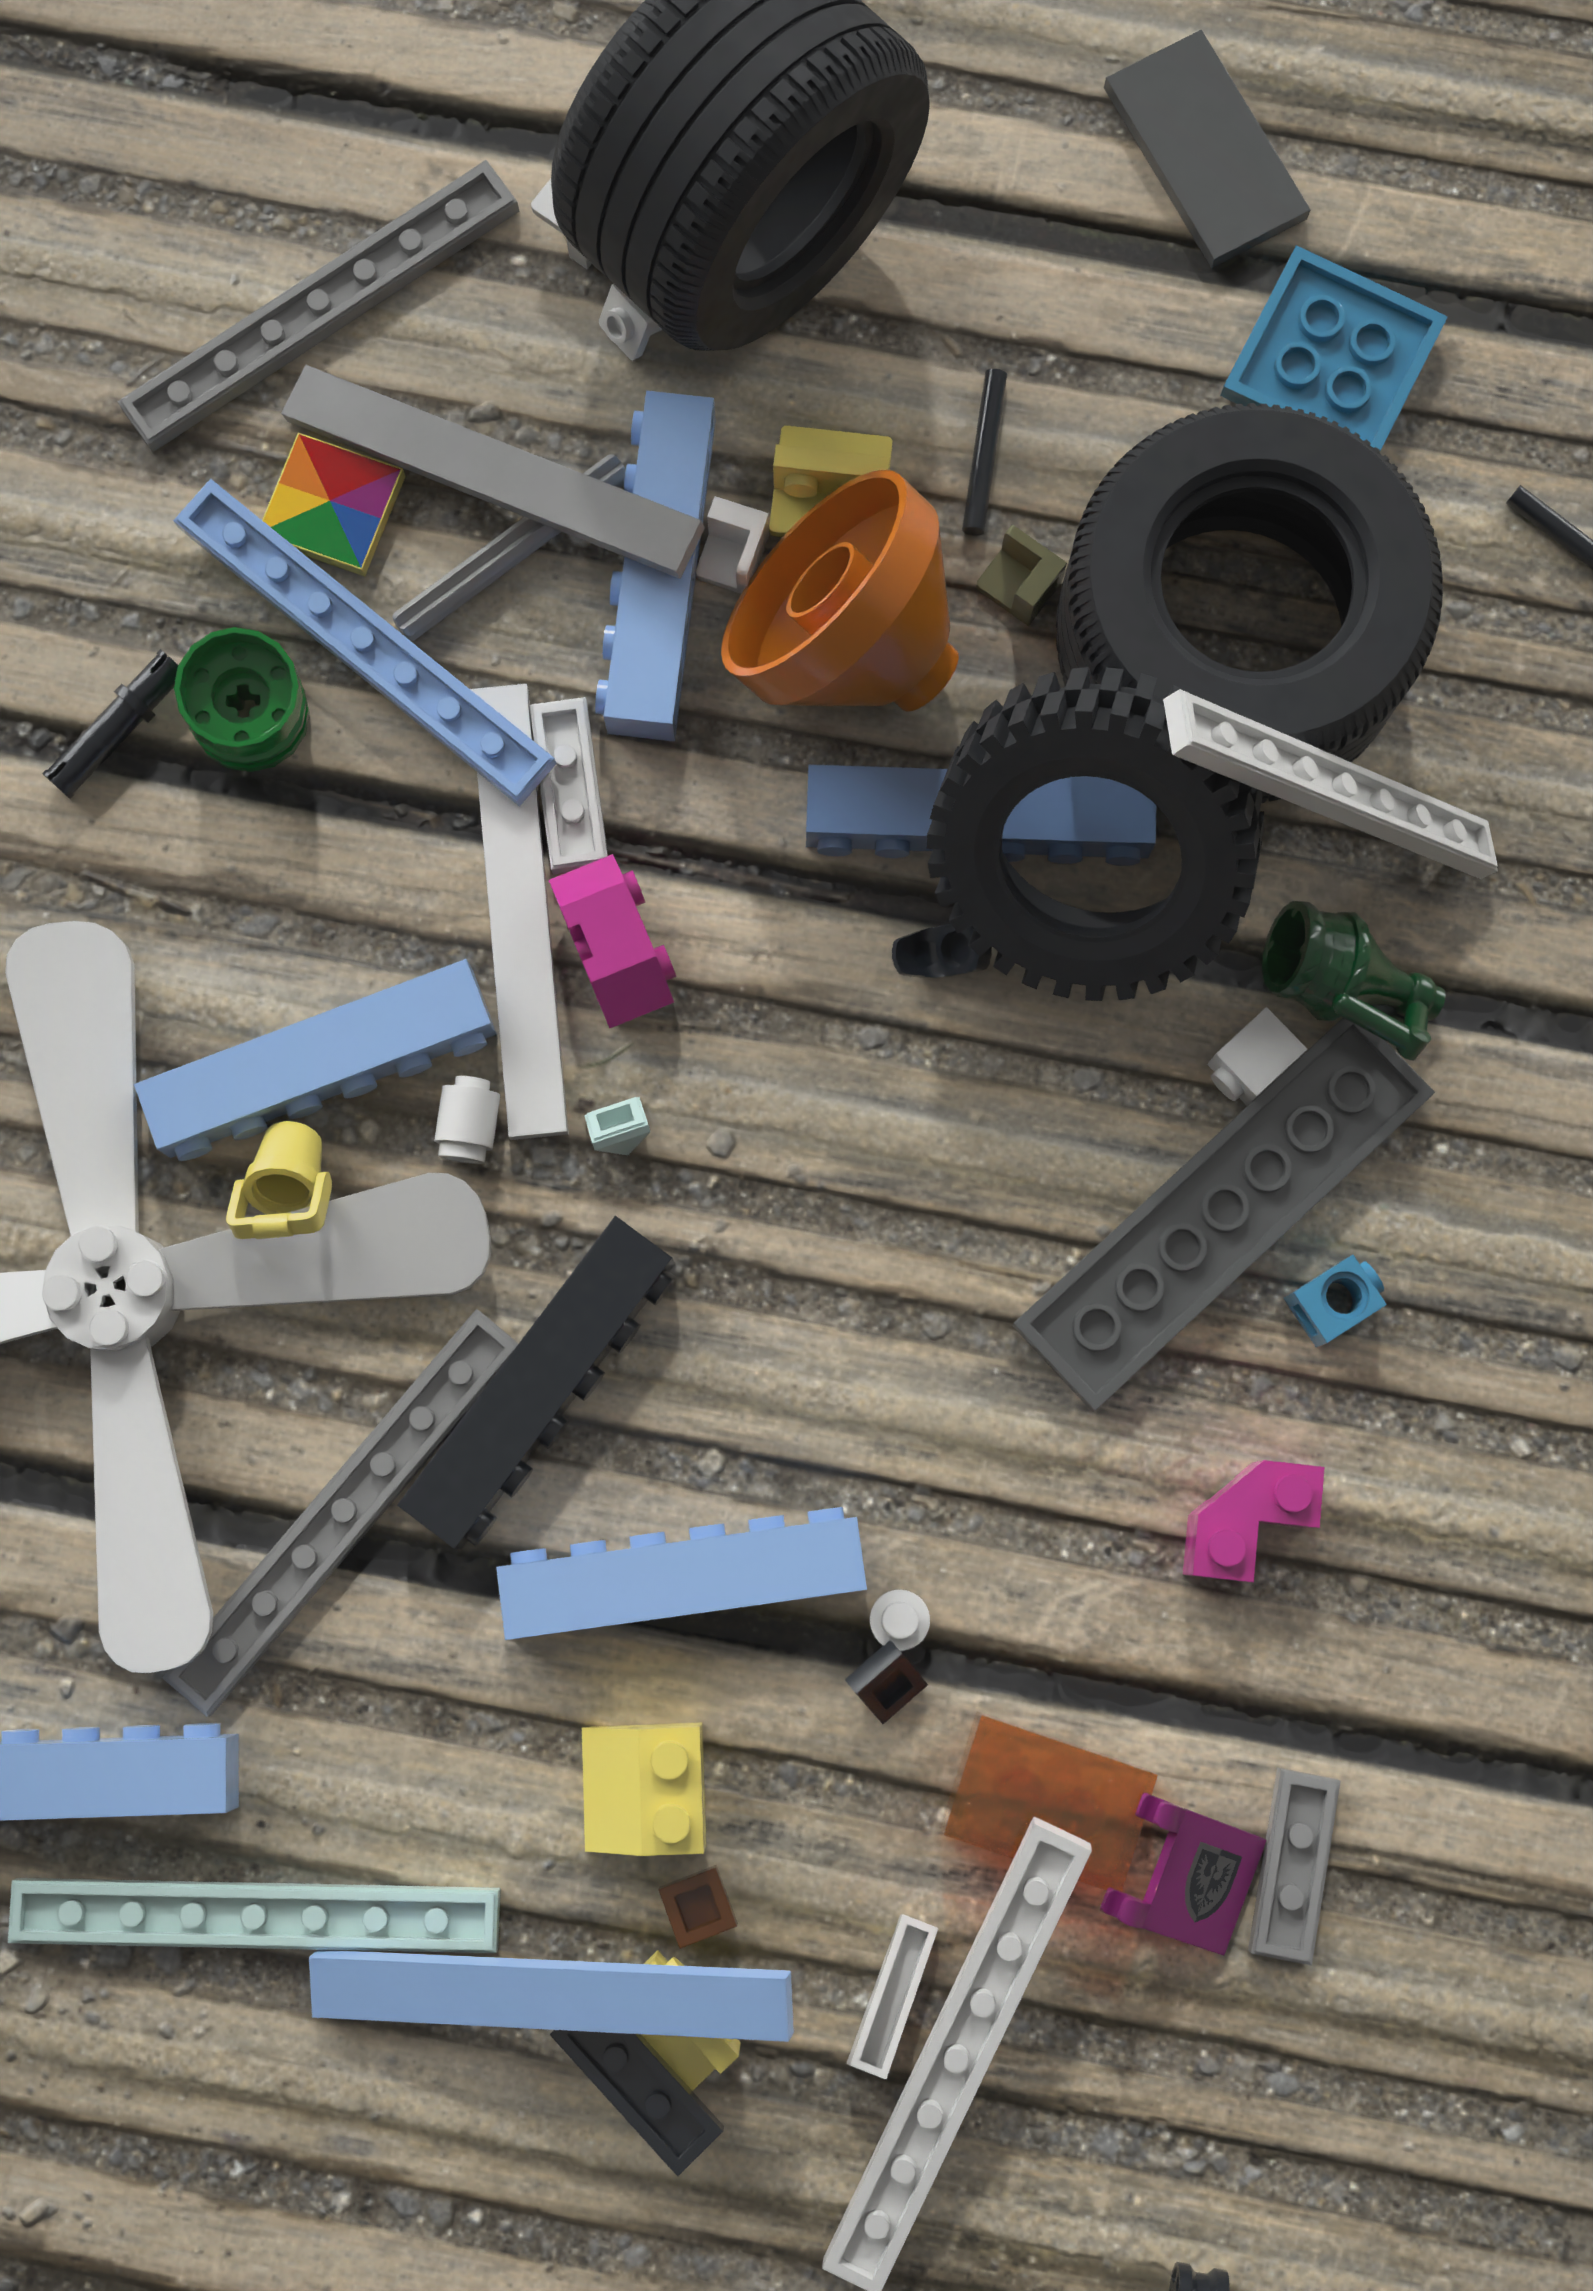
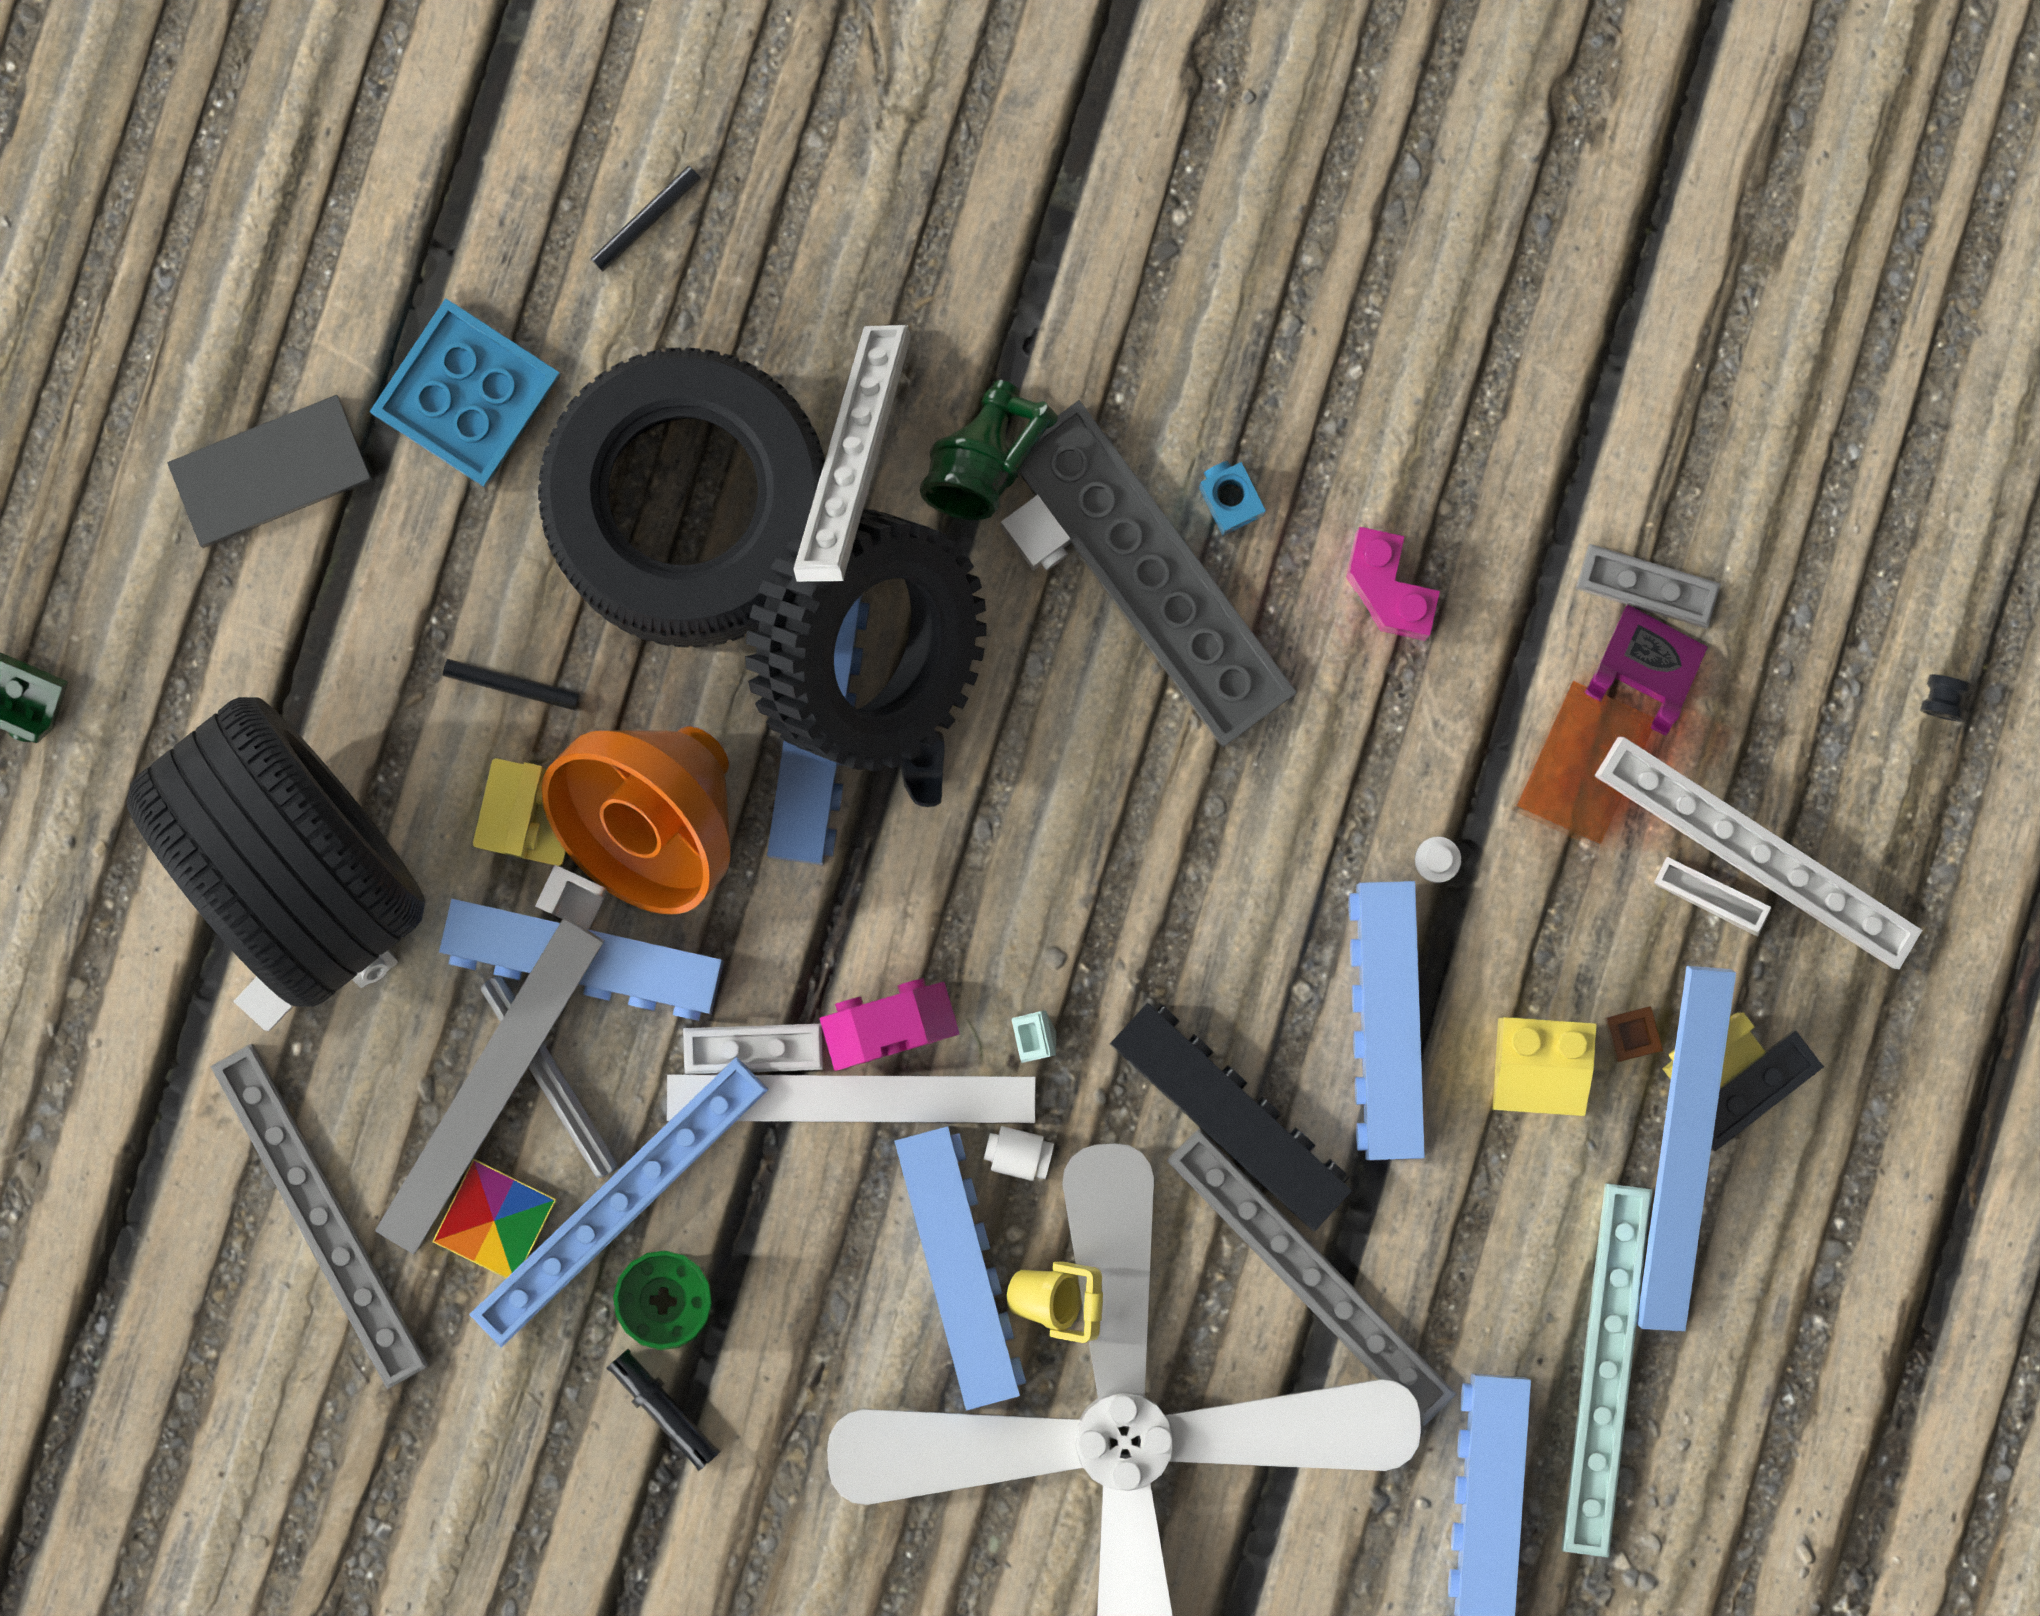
camera: 90 degrees left, 5 degrees up
black plate [845,1640,928,1724] -> none
olive panel [976,525,1067,626] -> none

